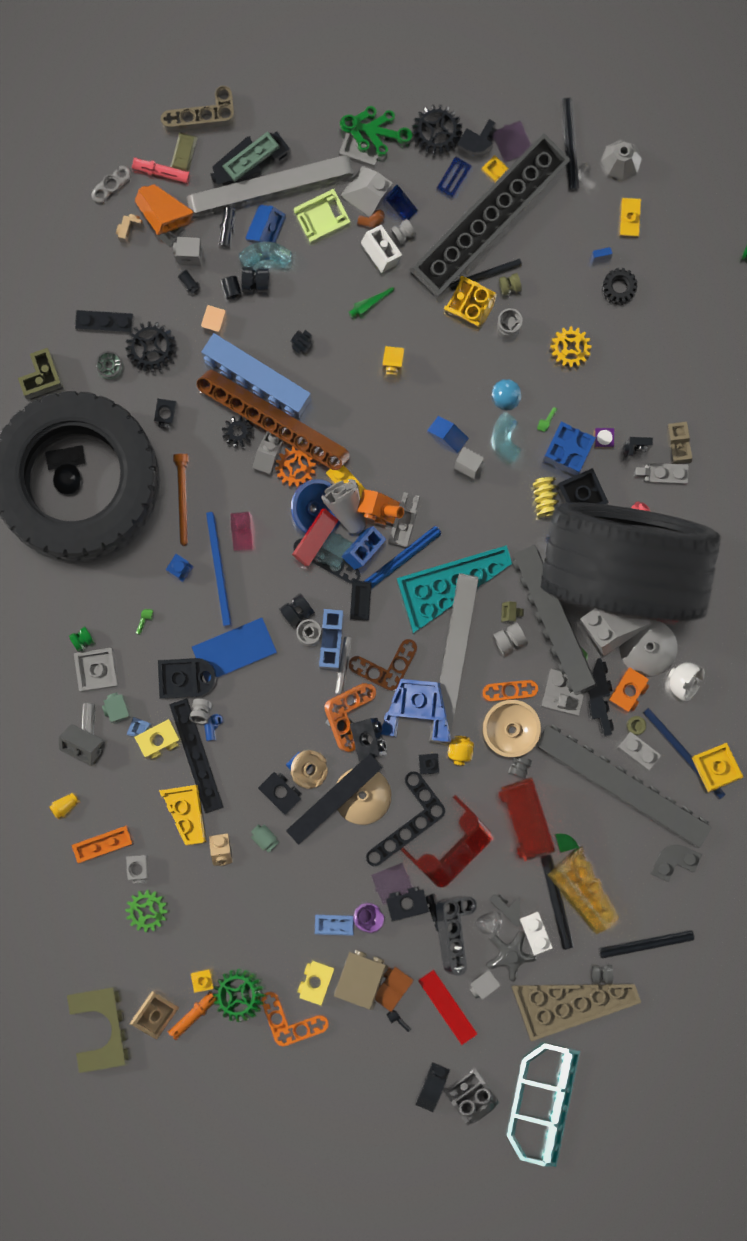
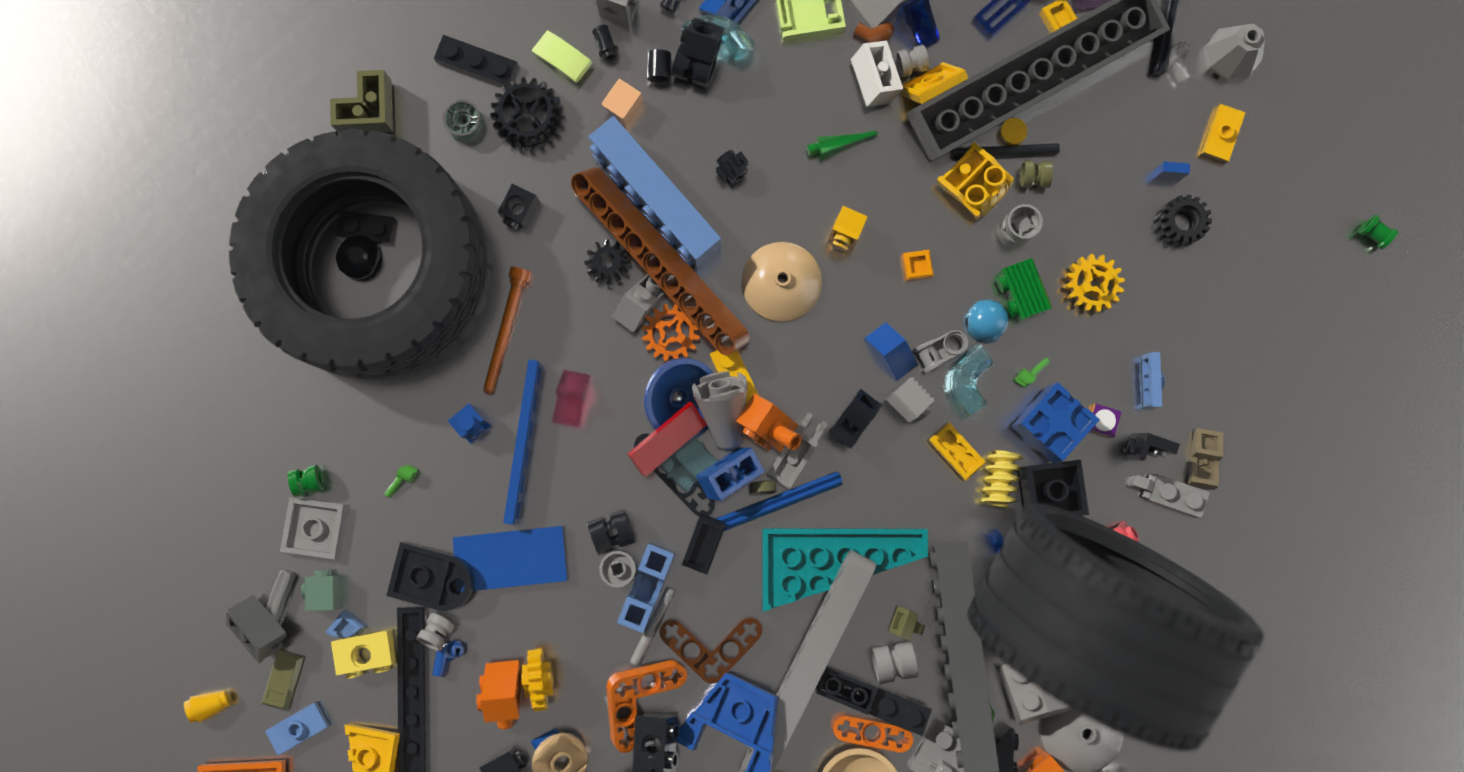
camera: 10 degrees right, 0 degrees up
none -> olive tile [261,650,304,711]
none -> medium blue plate [265,702,330,755]
none -> orange brick [476,660,523,730]
none -> yellow gear [521,648,554,712]
none -> yellowish green slope [531,30,592,83]
none -> black brick [680,17,725,64]
none -> tan dish [742,242,822,322]
none -> olive tile [749,480,777,496]
none -> black slope [816,667,932,736]
none -> black brick [829,389,882,449]
none -> yellow tile [900,62,969,104]
none -> light orange tile [902,250,934,281]
none -> light grey piece [913,330,968,373]
none -> yellow plate [928,422,986,481]
none -> green brick [997,258,1053,322]
none -> yellow tile [999,118,1027,146]
none -> medium blue plate [1142,352,1165,409]

